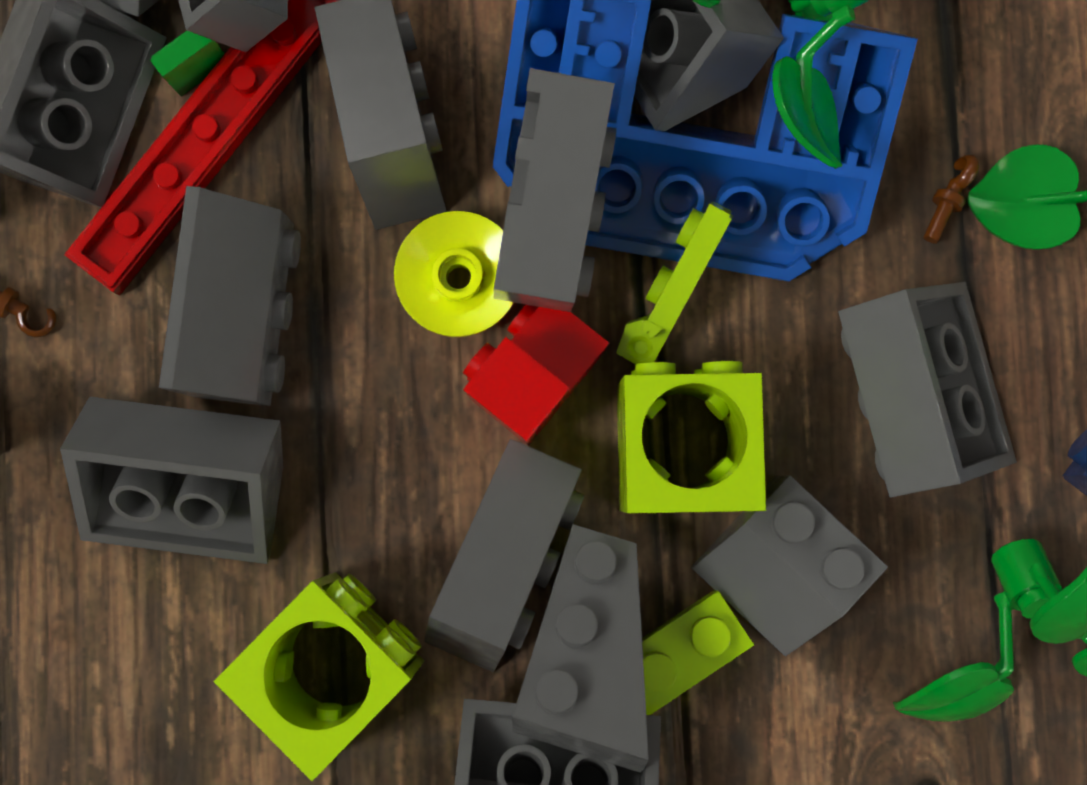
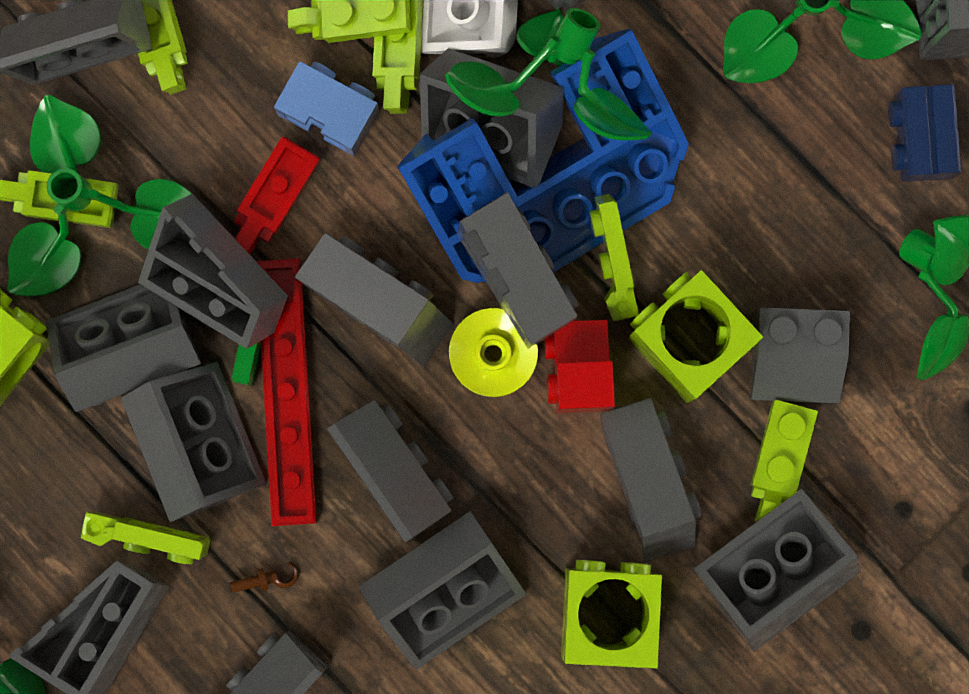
camera: 45 degrees left, 0 degrees up
dark grey wedge [512,524,649,773] -> none
dark grey slope [838,282,1017,498] -> none
reddish brown hand [923,155,979,244] -> none

